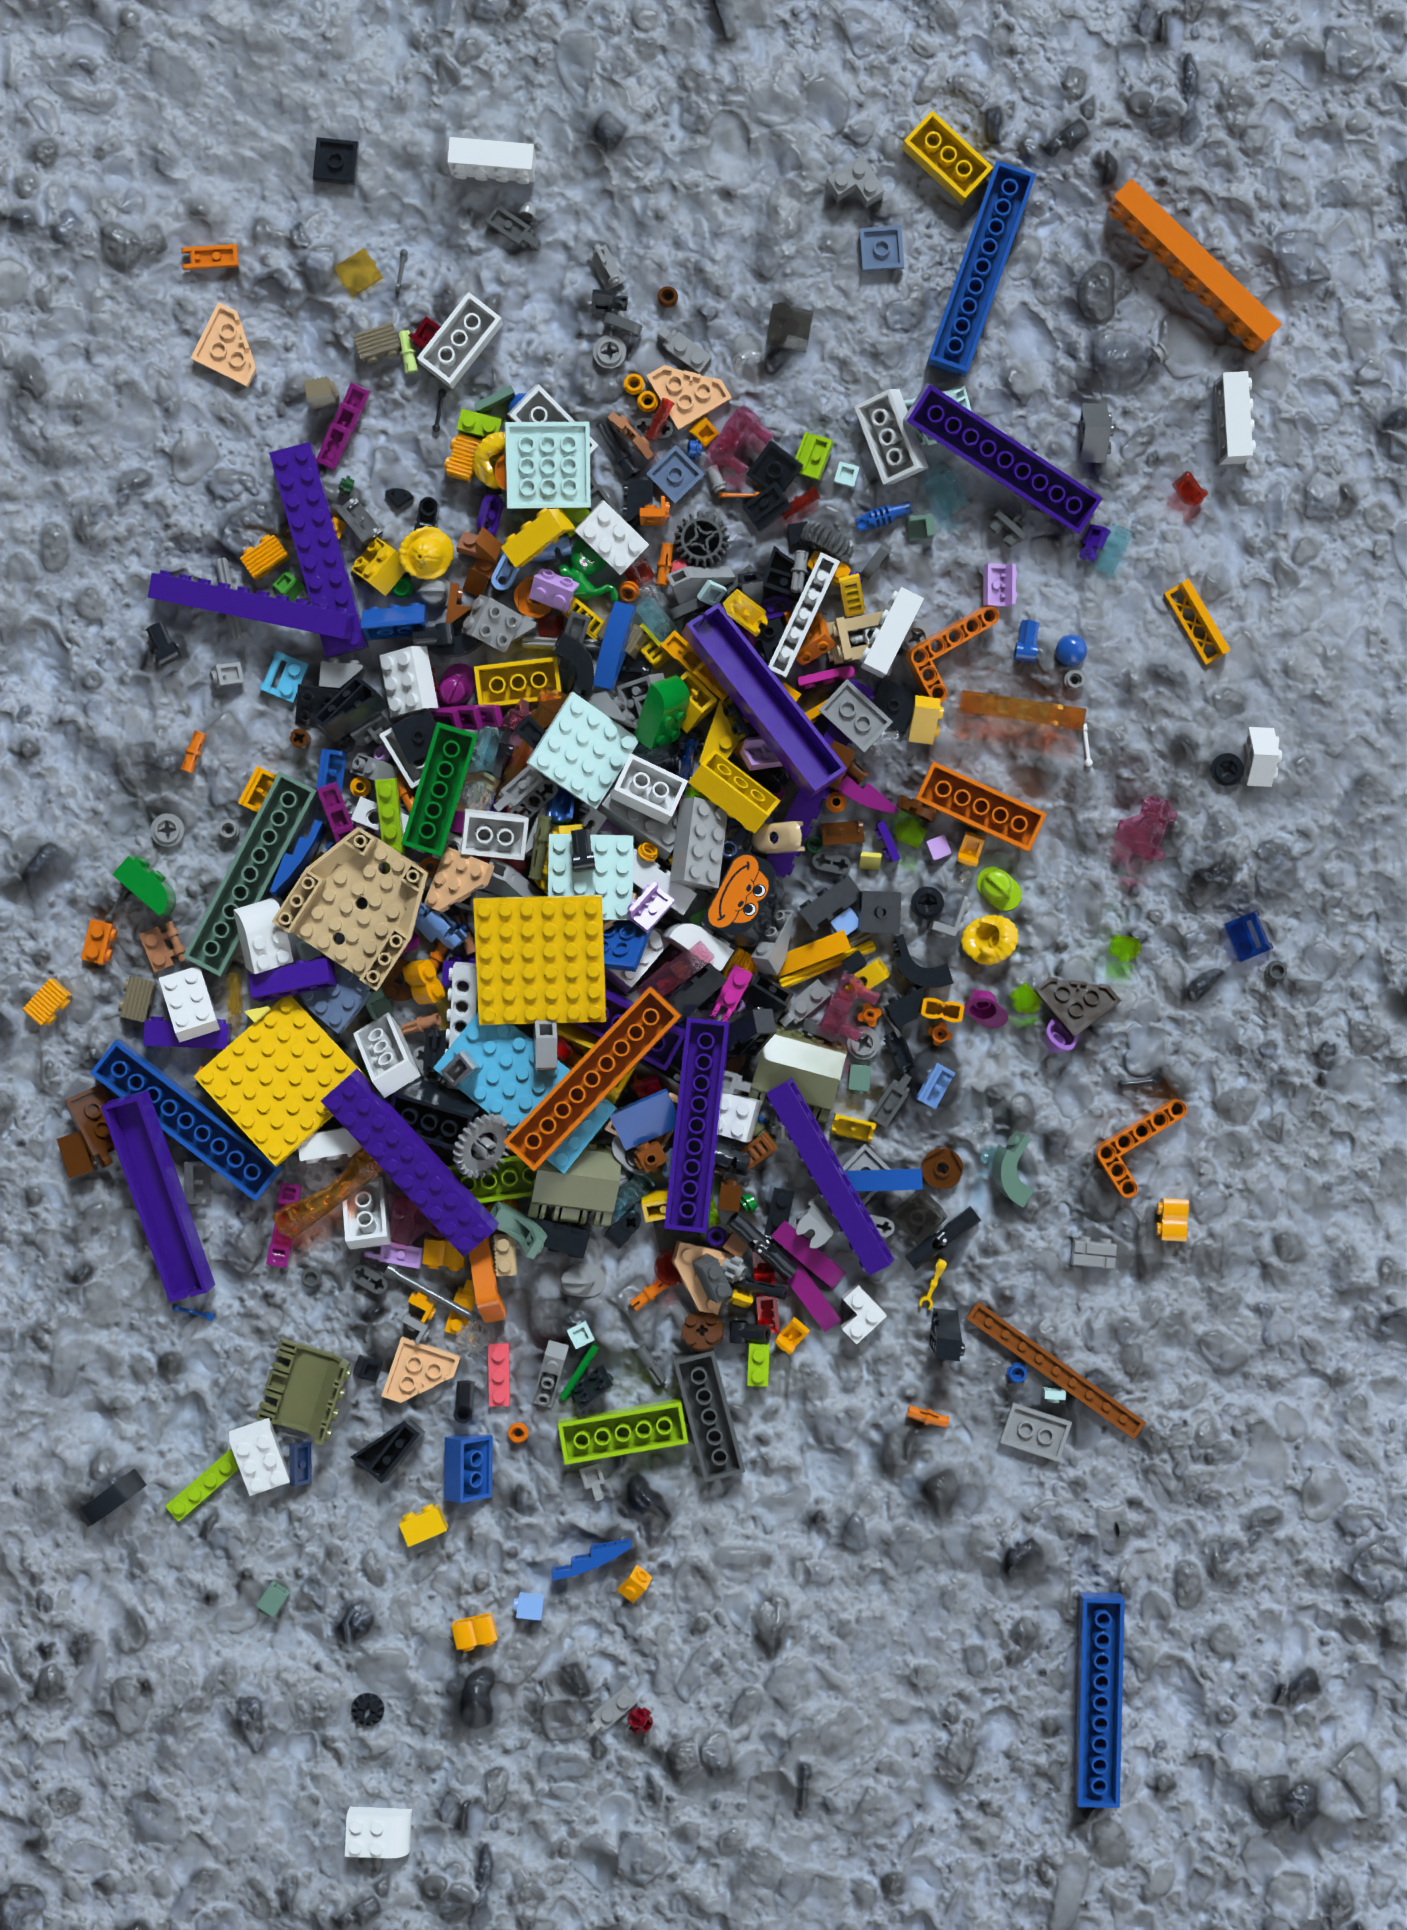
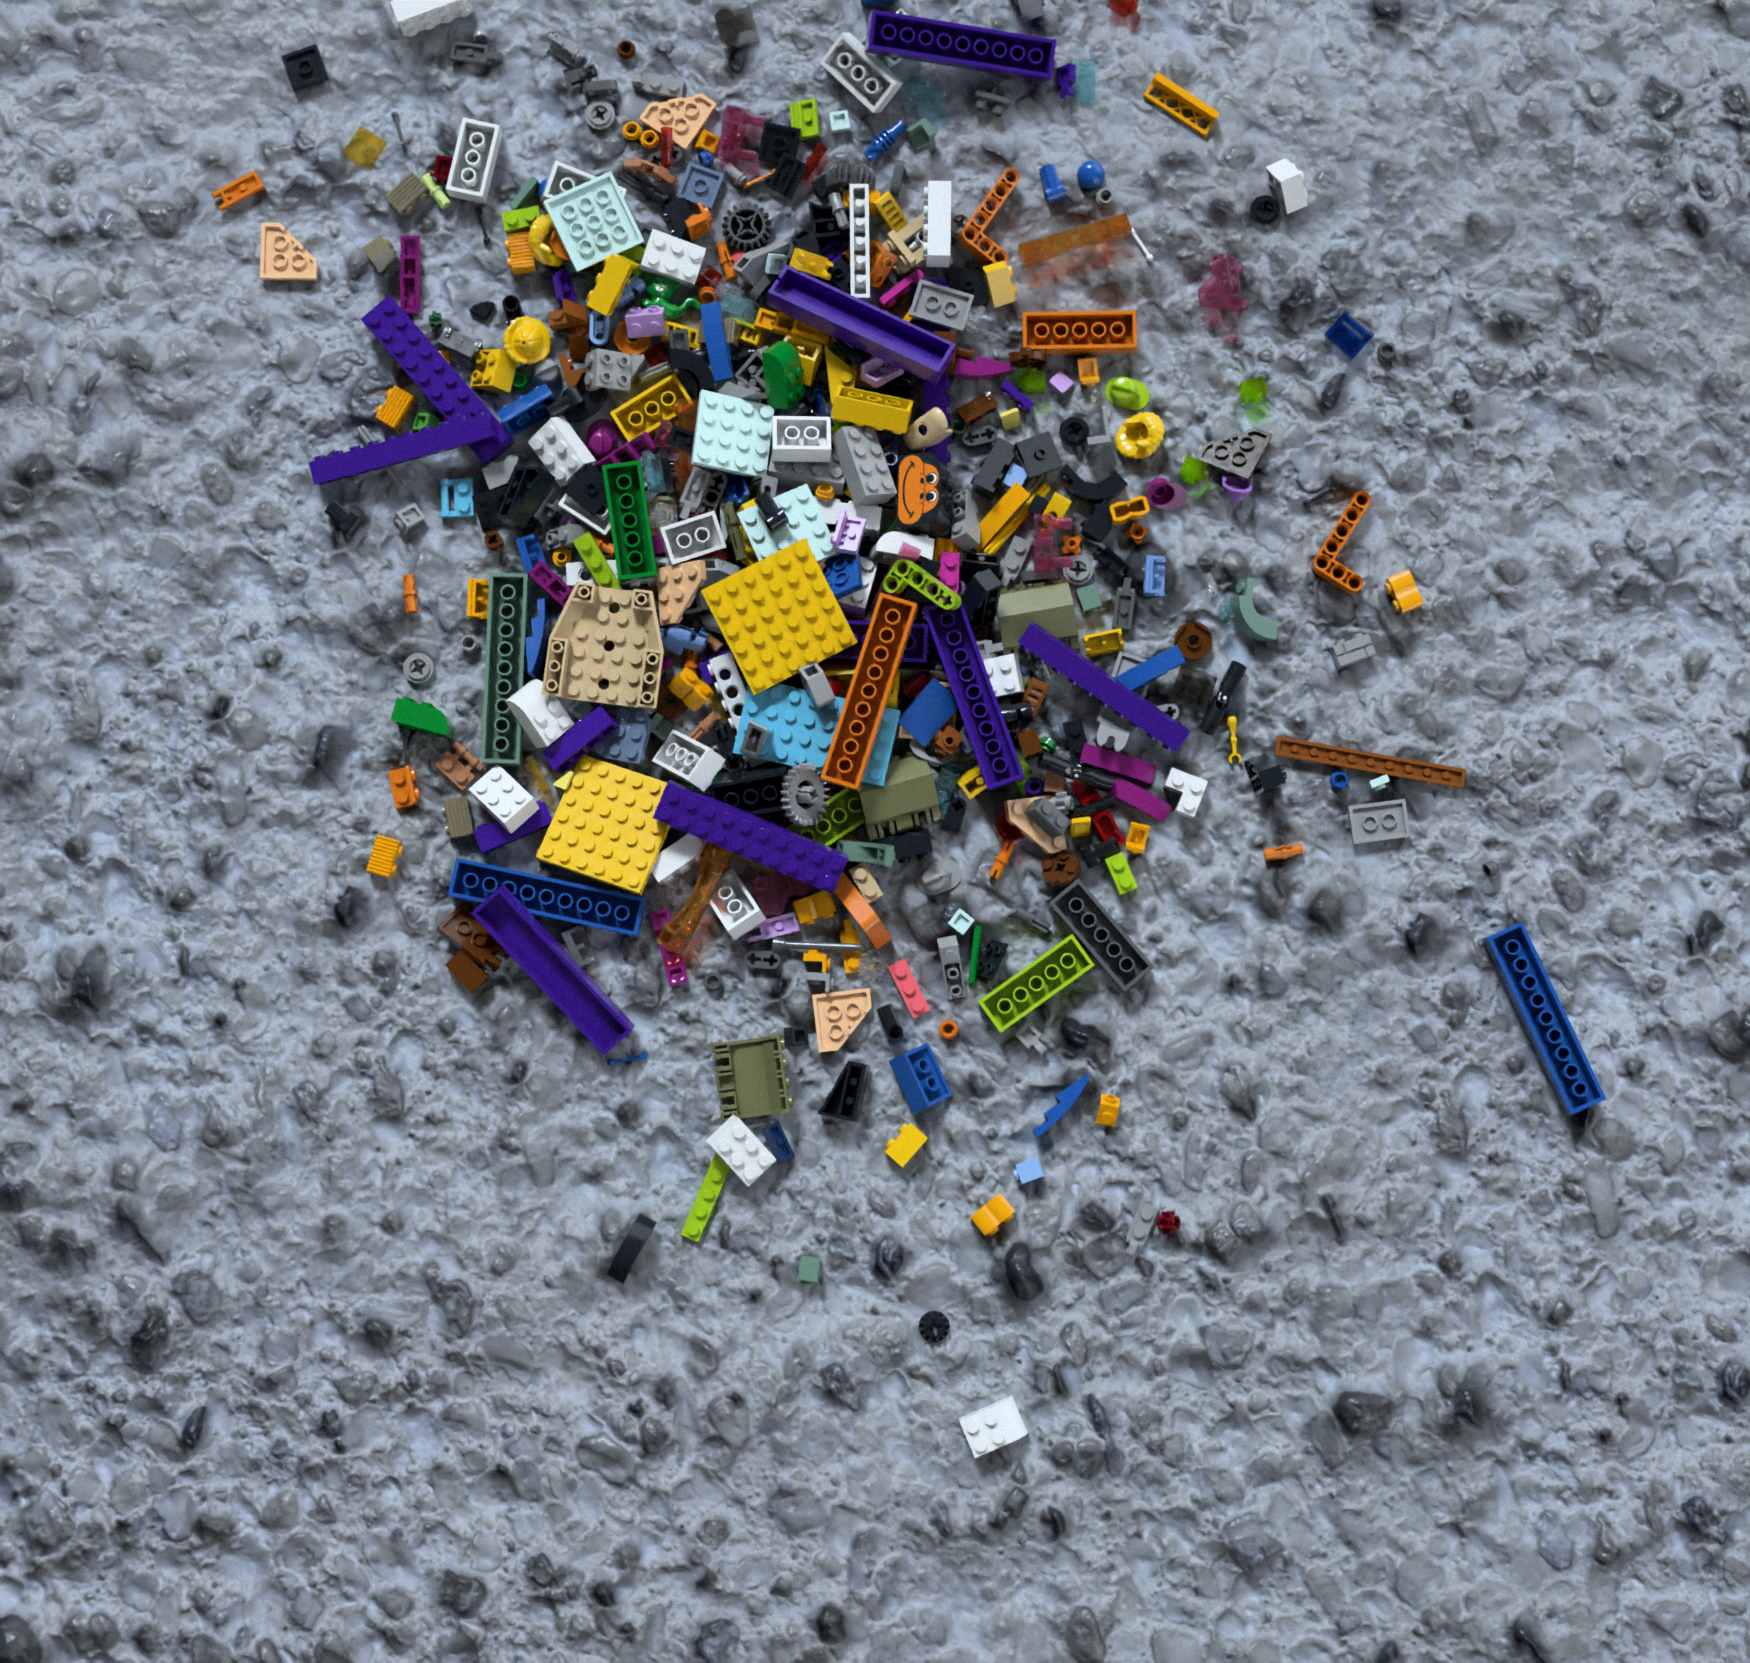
camera: 25 degrees left, 5 degrees down
orange plate [826,792,847,813] -> none
lavender bracket [983,563,1017,608] -> none
none -> lime beam [883,560,961,610]

